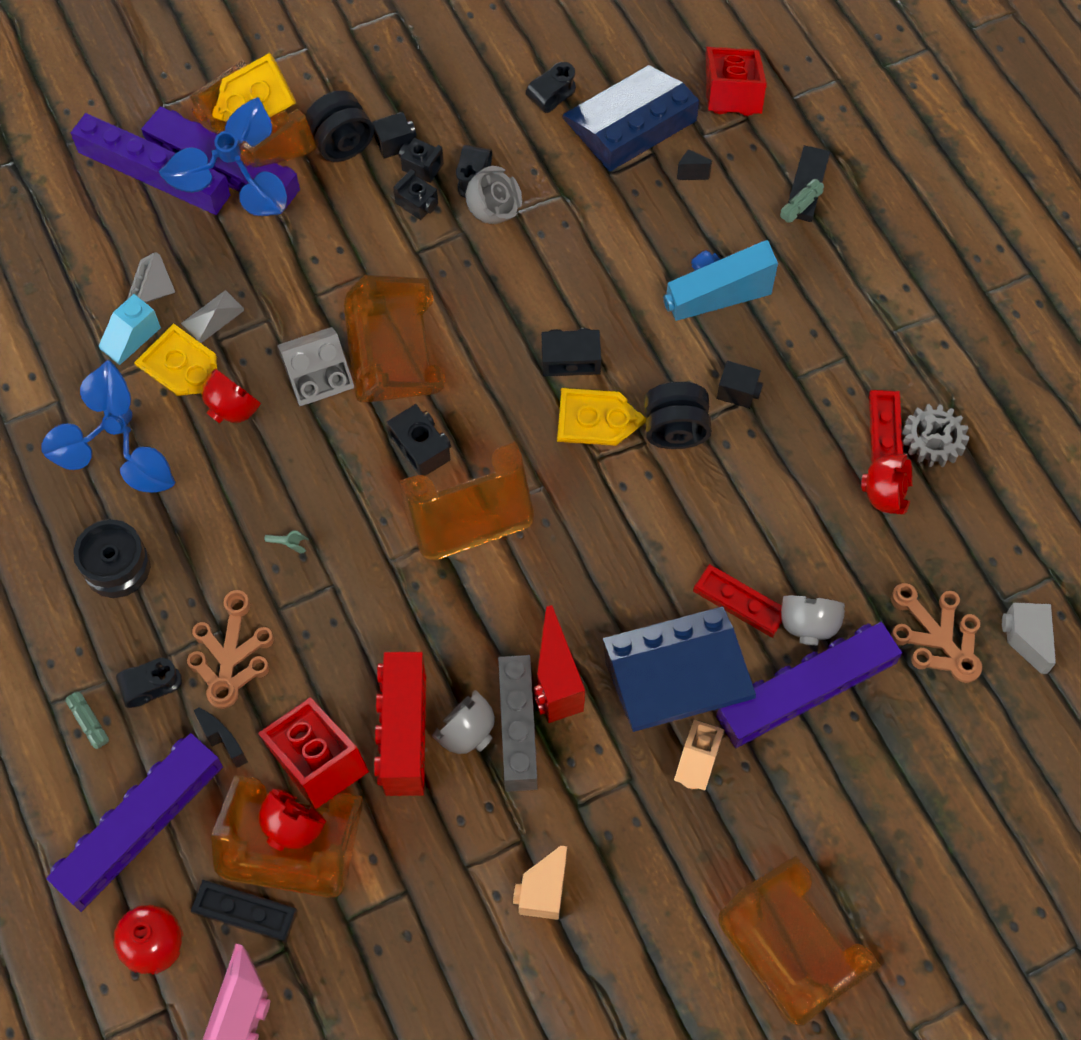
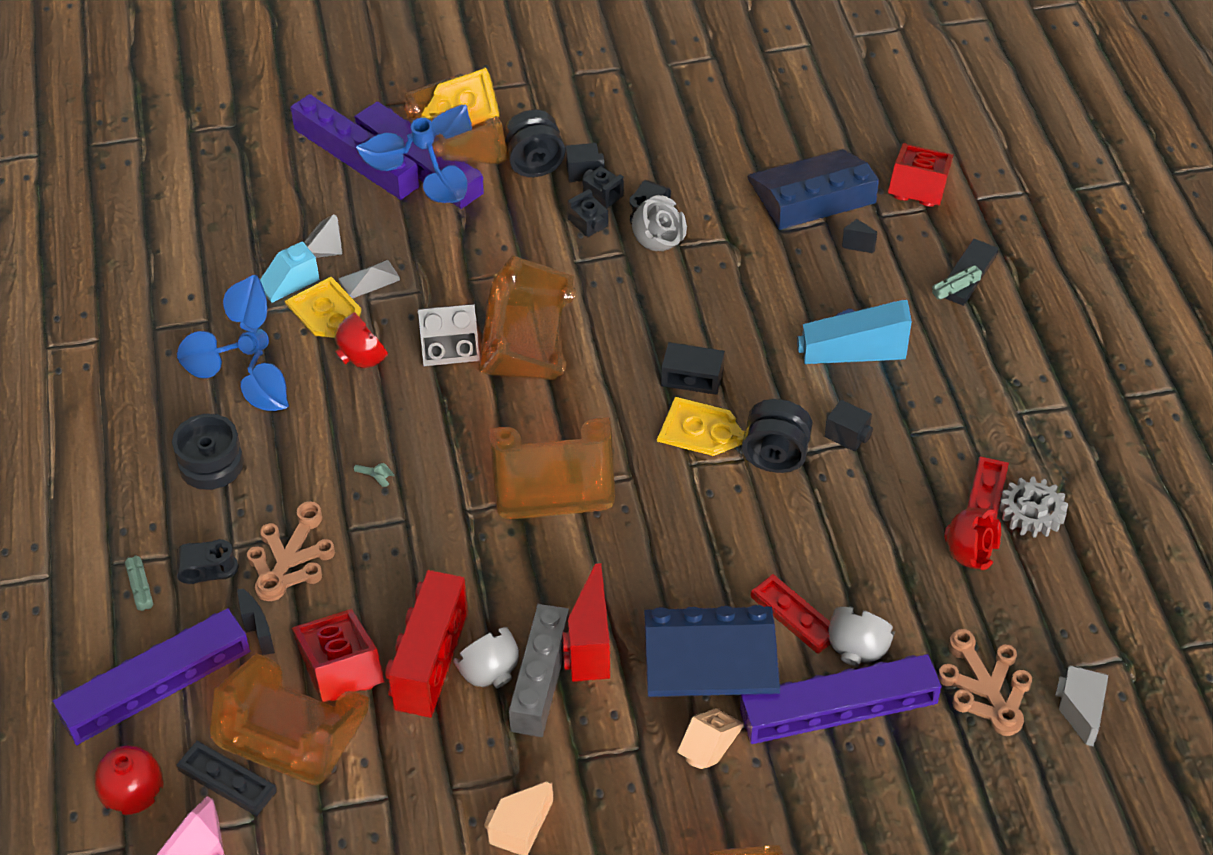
camera: 15 degrees right, 15 degrees down
red cylinder [259,789,326,851] -> none
black brick [386,404,452,478] -> none
black piece [525,62,576,113] -> none

